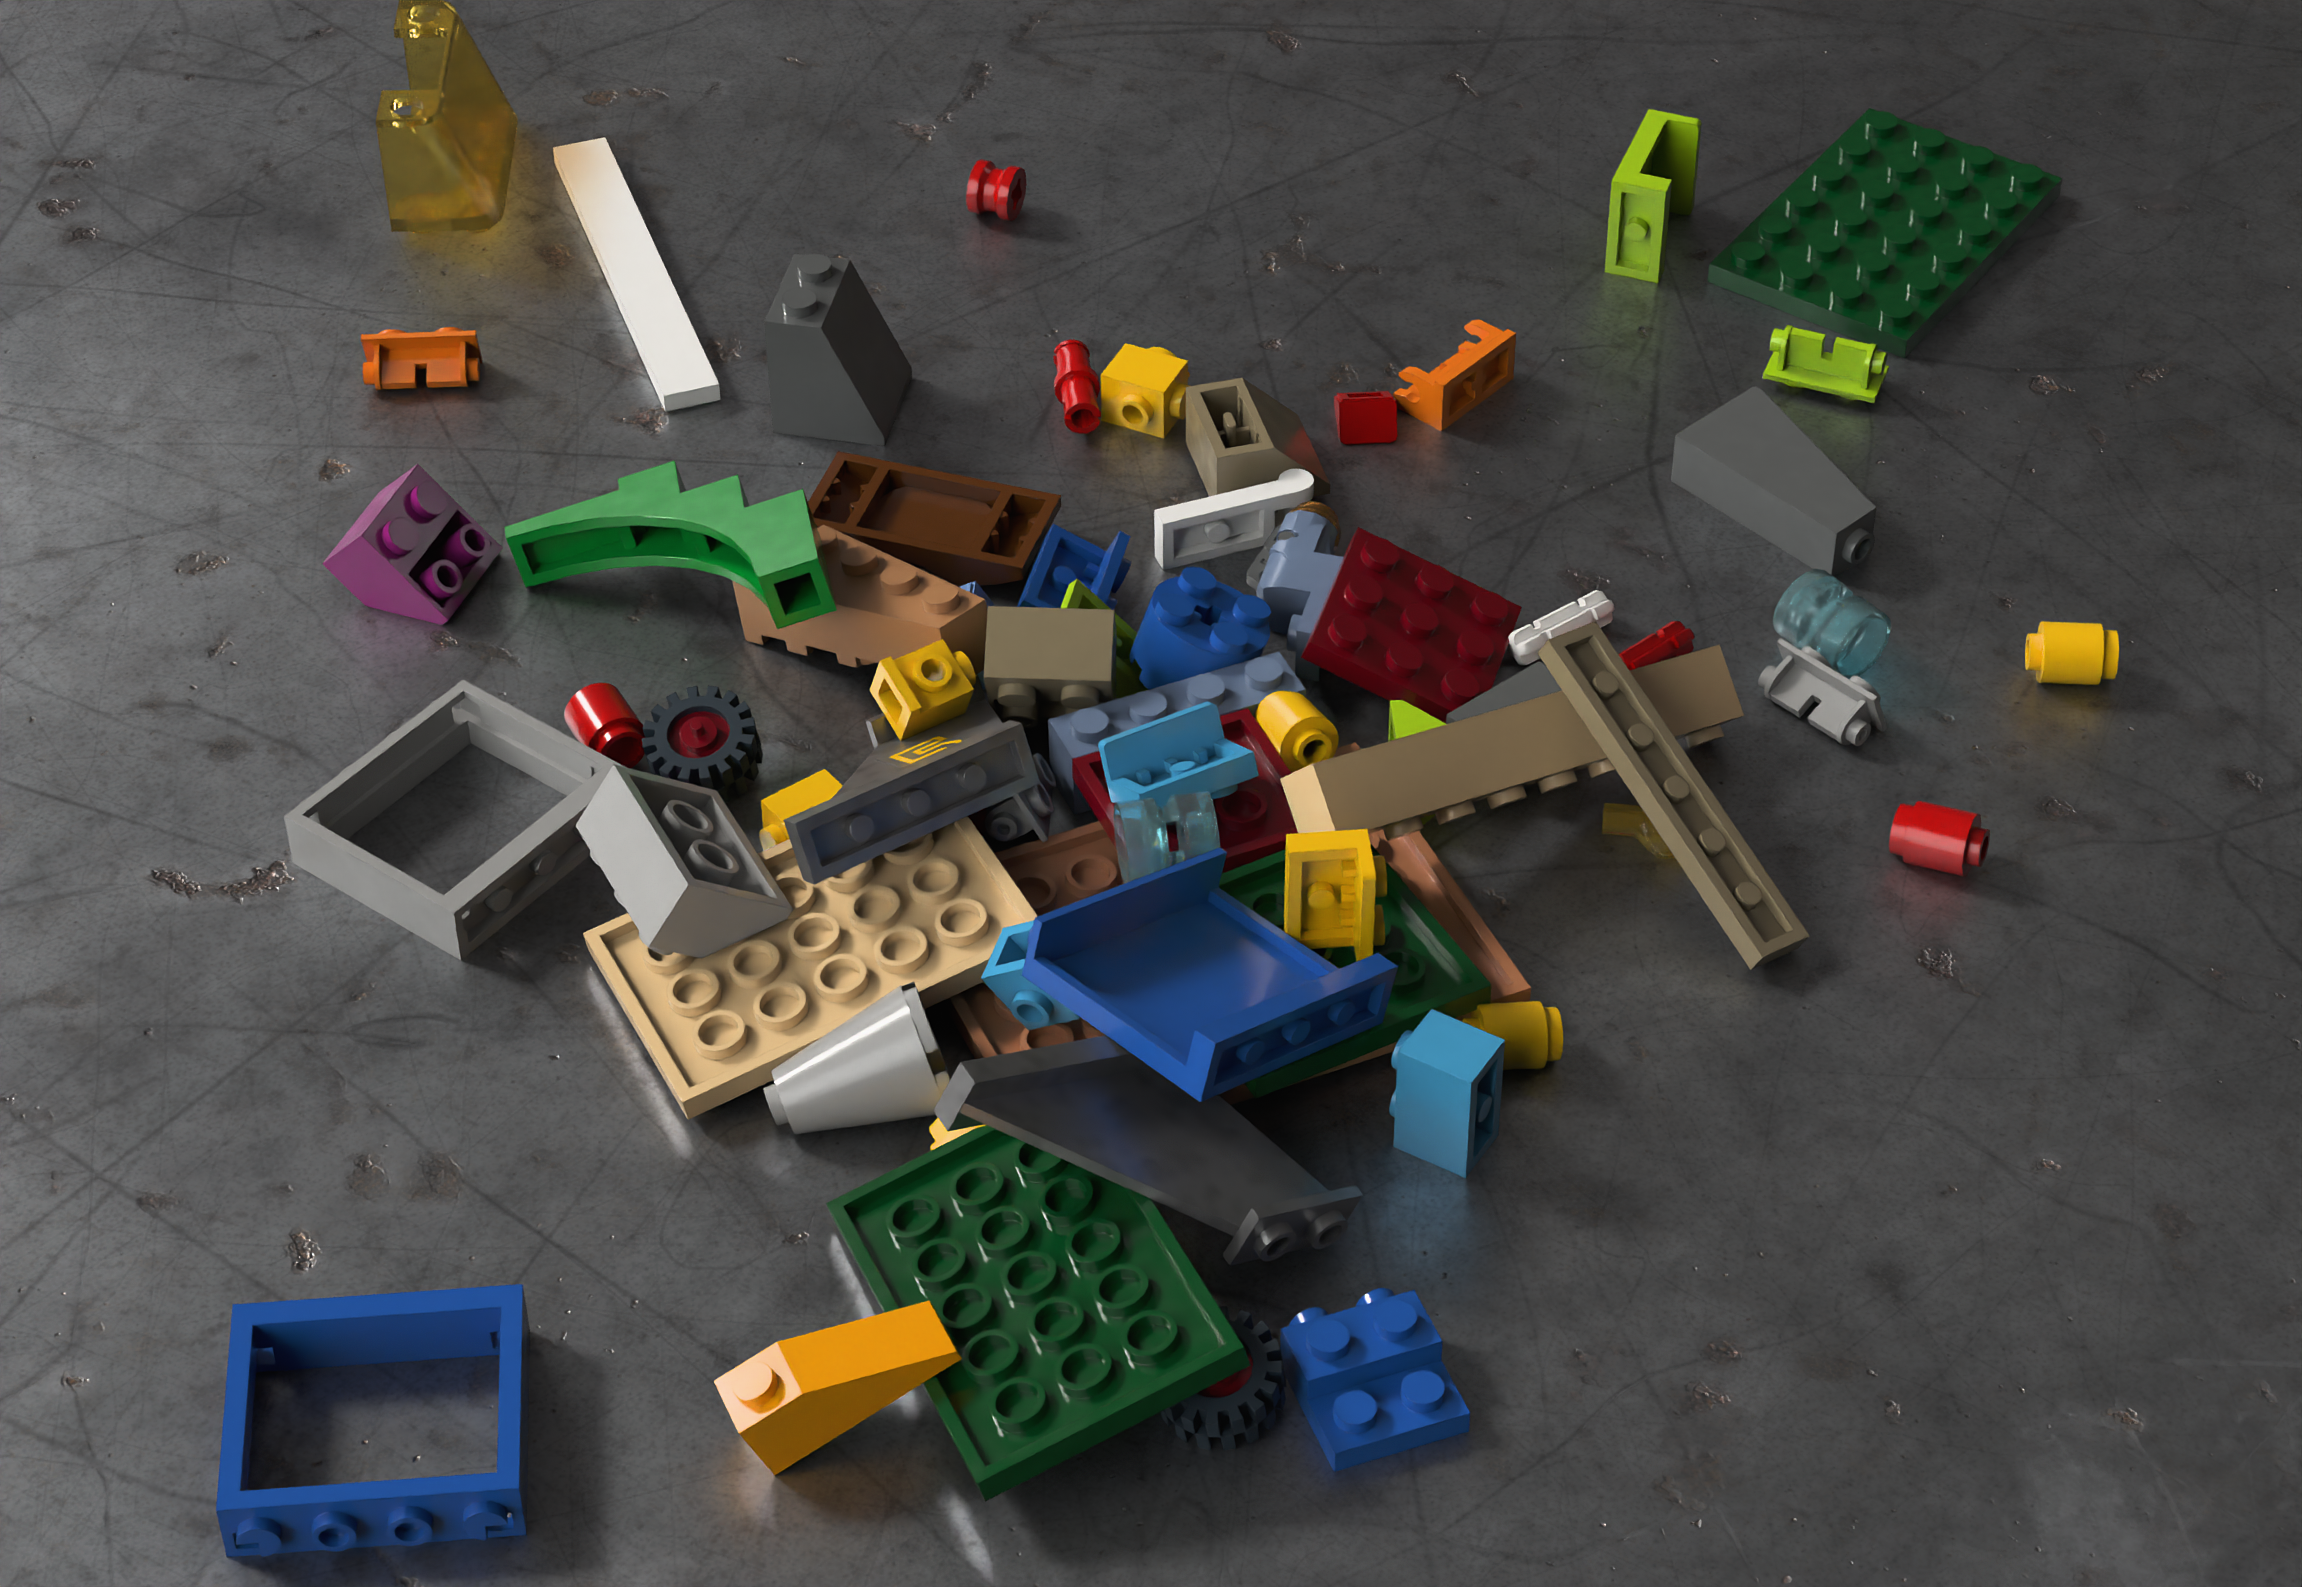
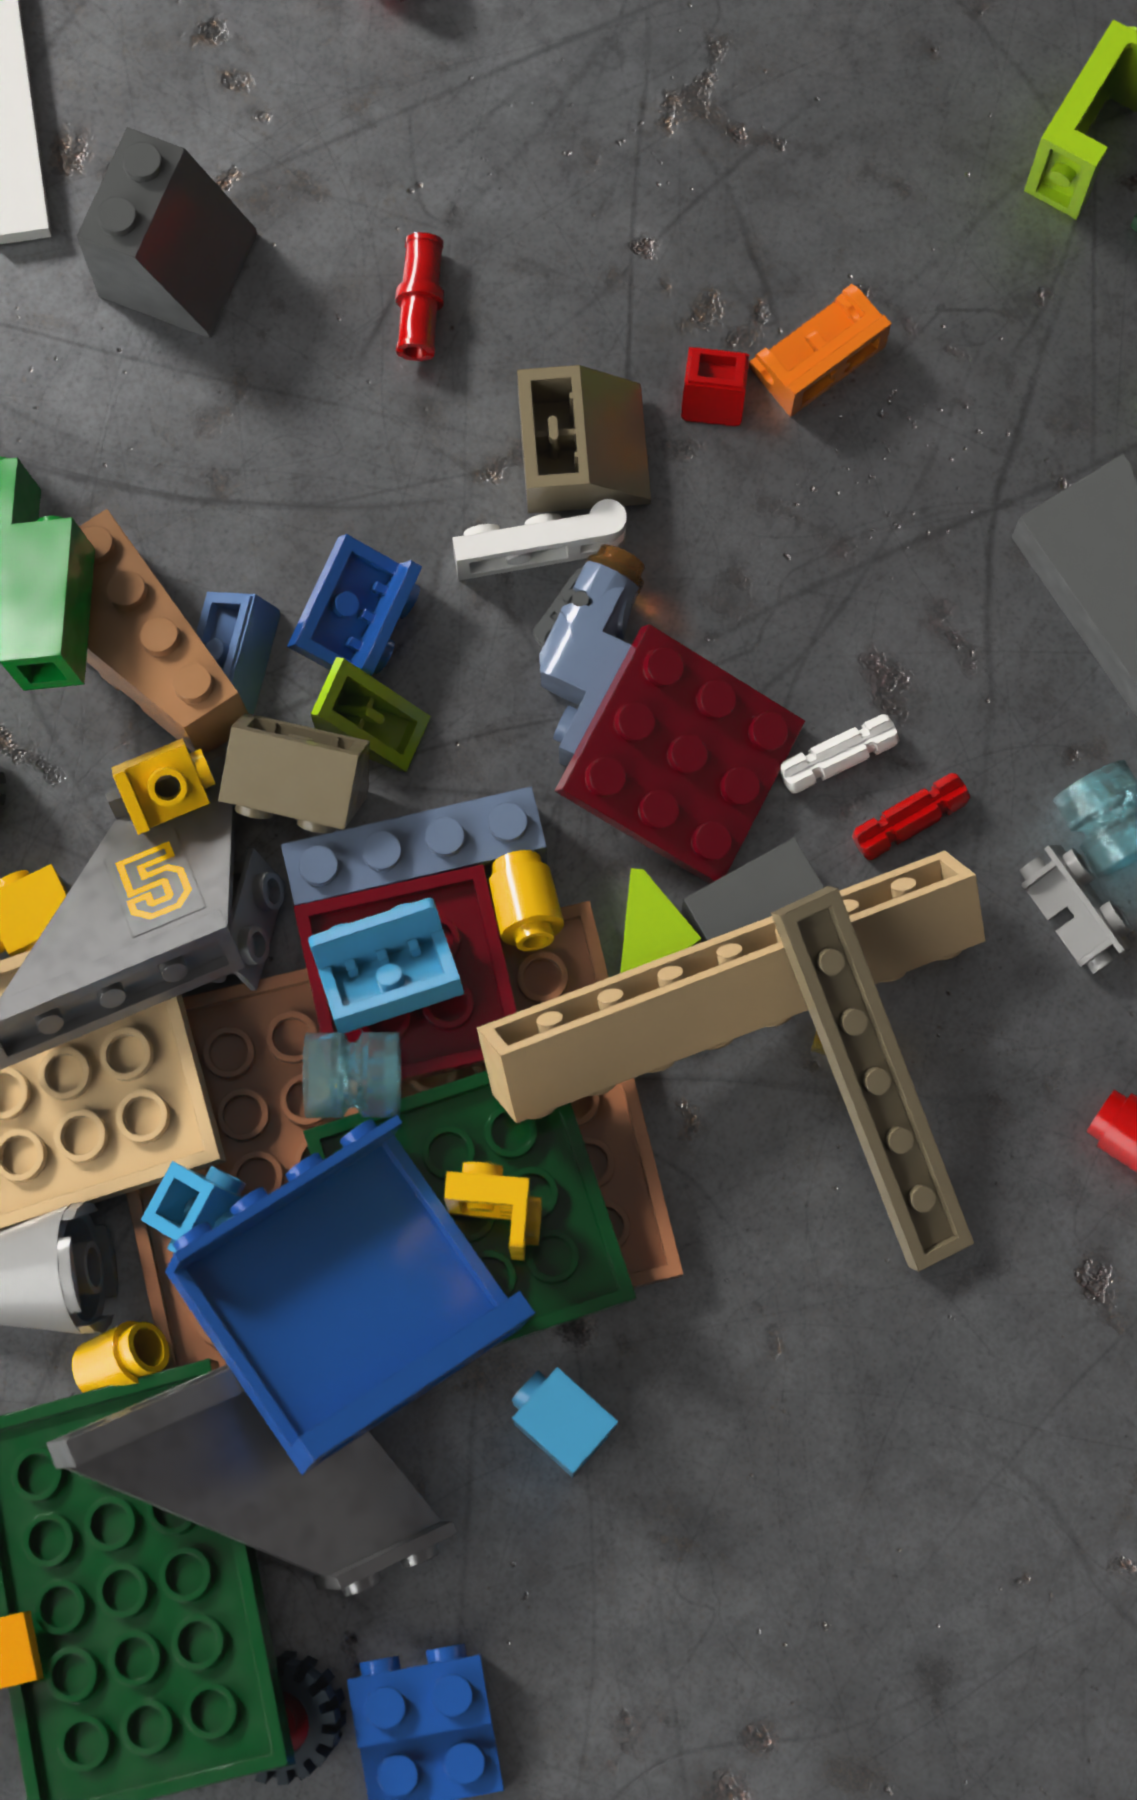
camera: 10 degrees right, 35 degrees up
reddish brown slope [808,451,1061,587] -> none
yellow brick [1101,343,1190,439] -> none
blue brick [1129,566,1271,690] -> none
yellow brick [1462,1001,1563,1070] -> none

